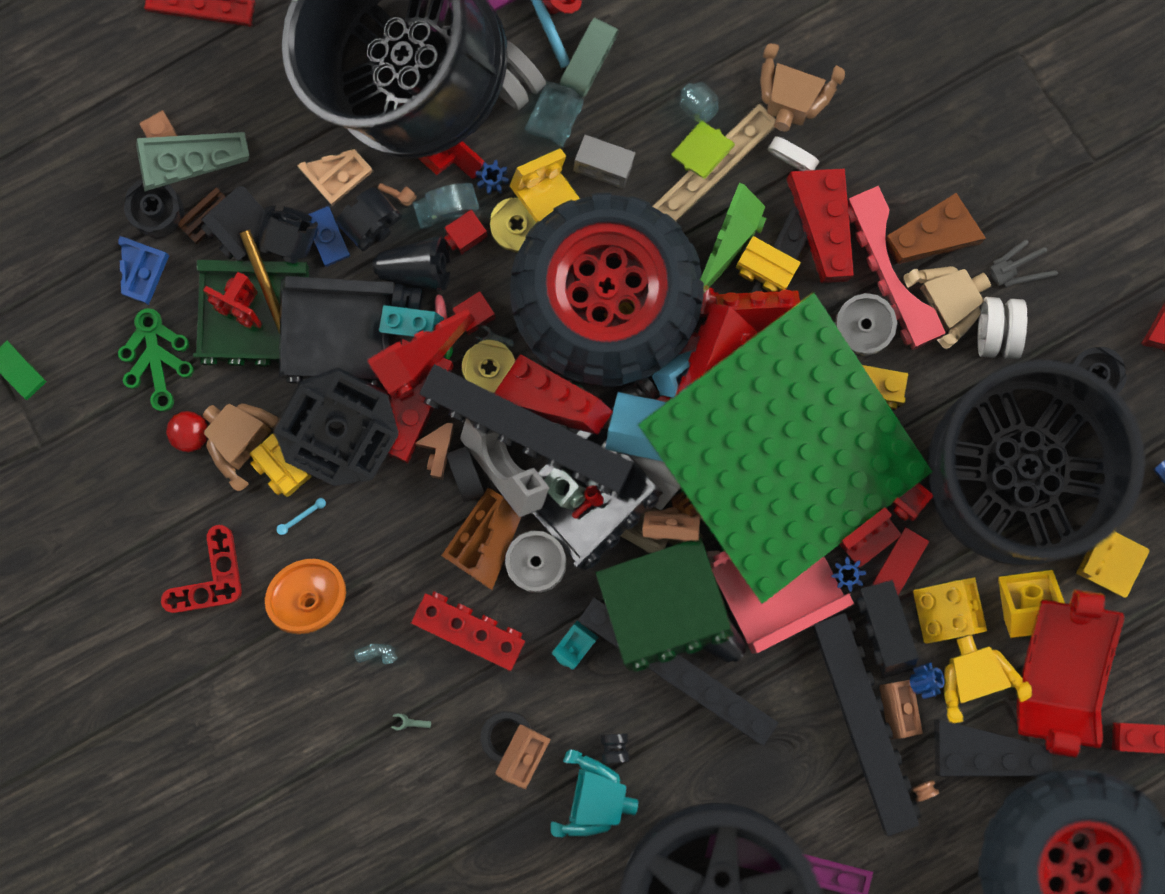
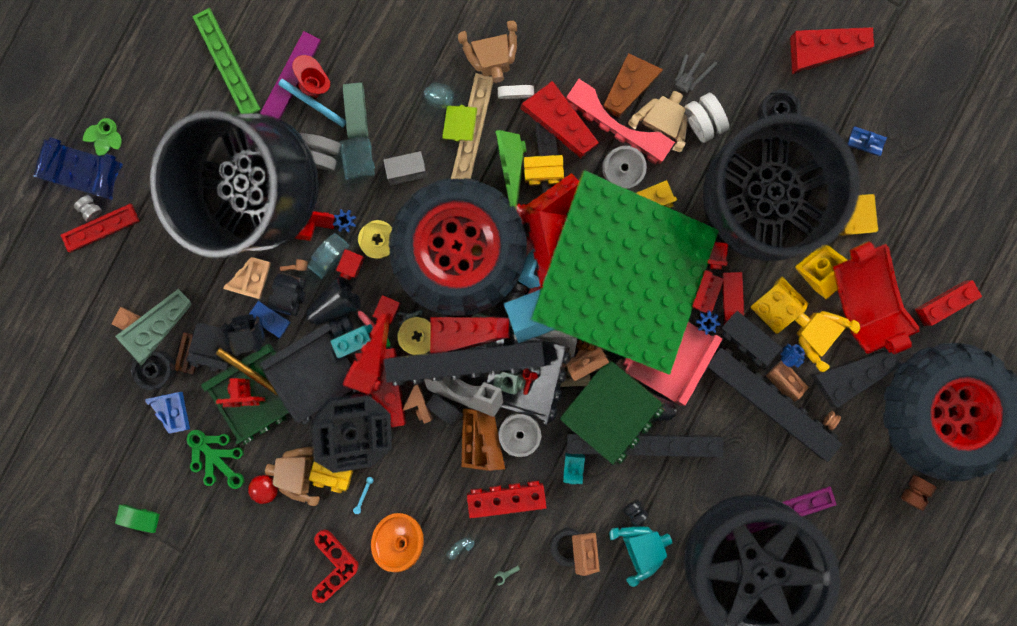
camera: 35 degrees left, 5 degrees up
yellow bracket [510,148,580,223] -> none

